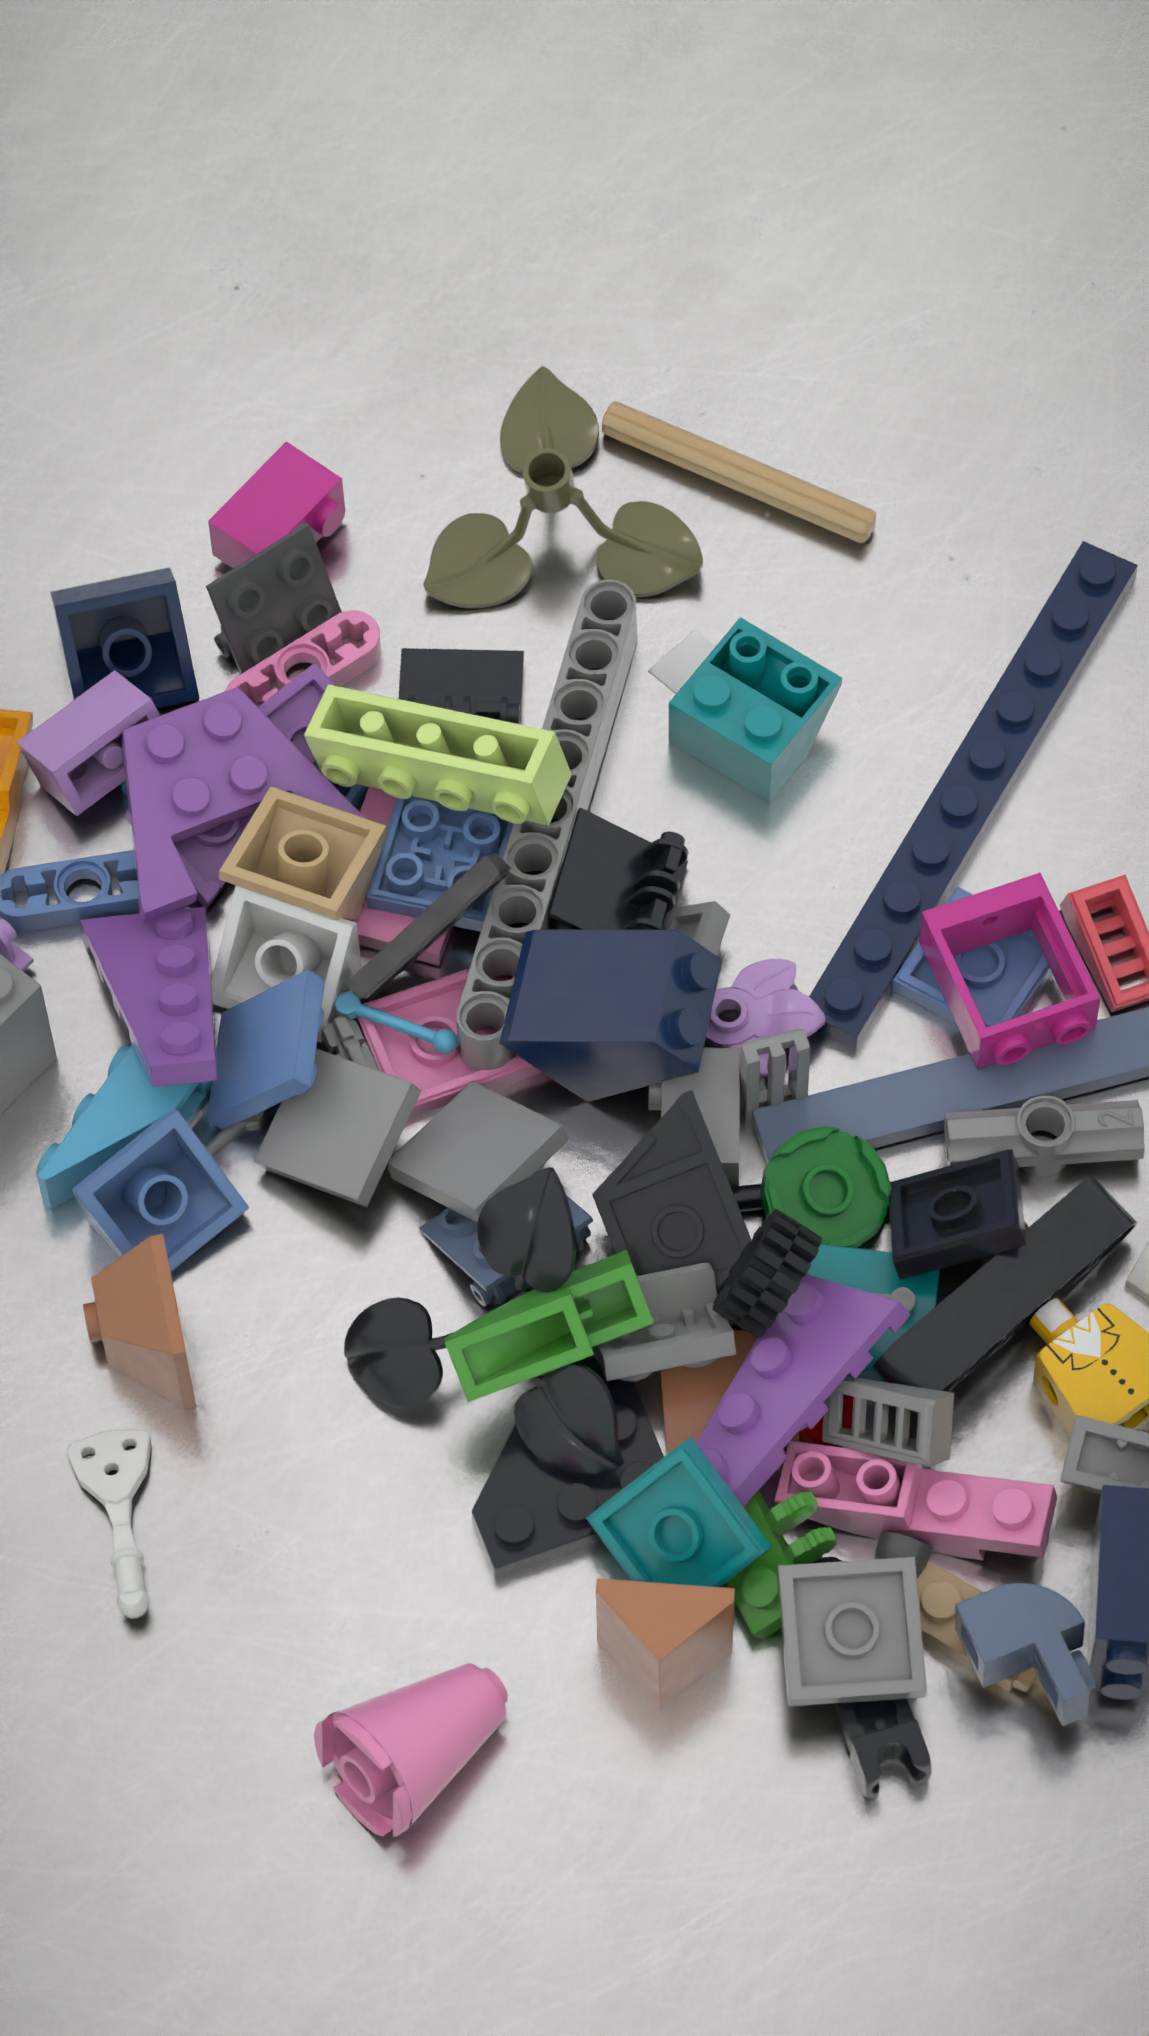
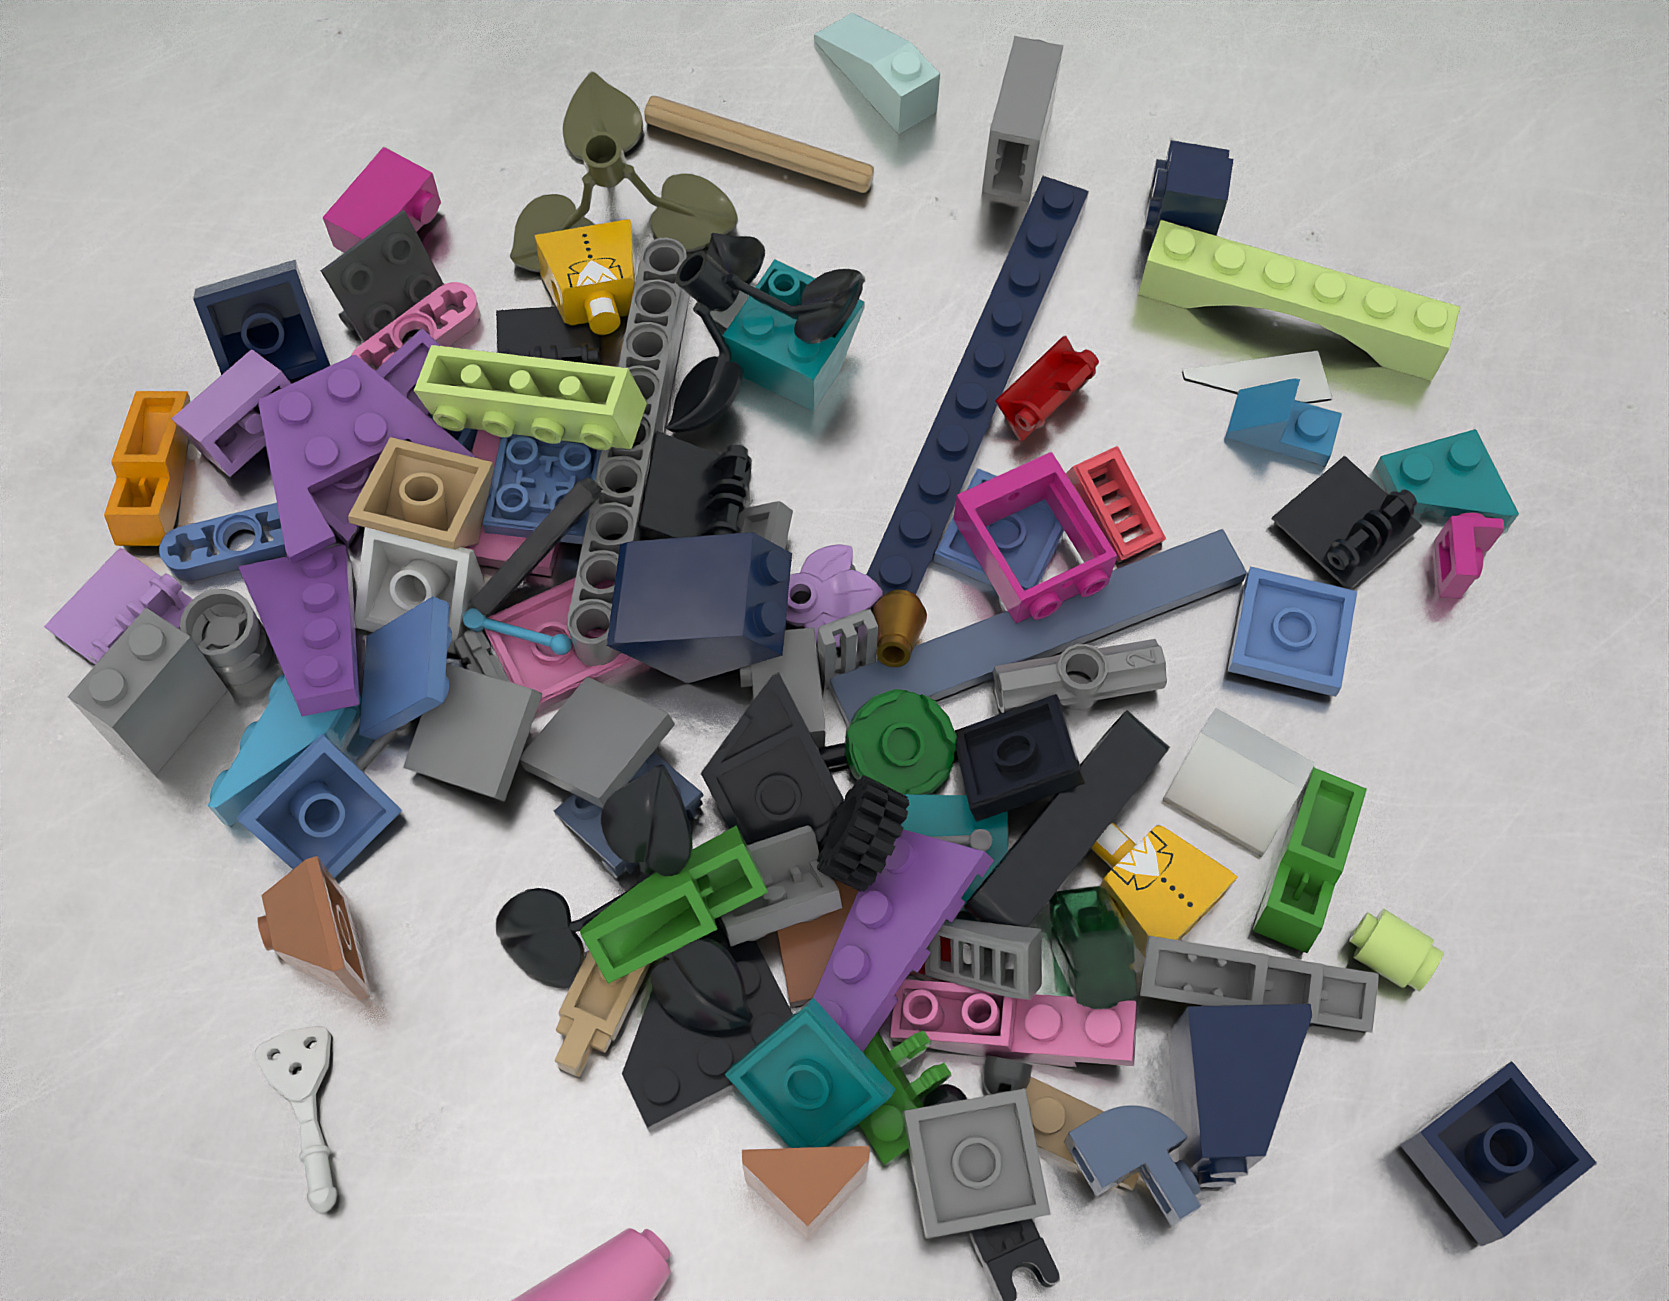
camera: 10 degrees left, 5 degrees up
none -> light grey wheel [180,589,273,685]
none -> yellow torso [535,219,636,335]
none -> tan hinge [555,951,652,1078]
none -> black plant [665,233,866,433]
none -> light aqua slope [814,13,940,134]
none -> pearl gold cone [873,590,927,668]
none -> light grey brick [982,36,1063,202]
none -> red hinge [995,336,1099,442]
none -> clear green brick [1049,886,1137,1009]

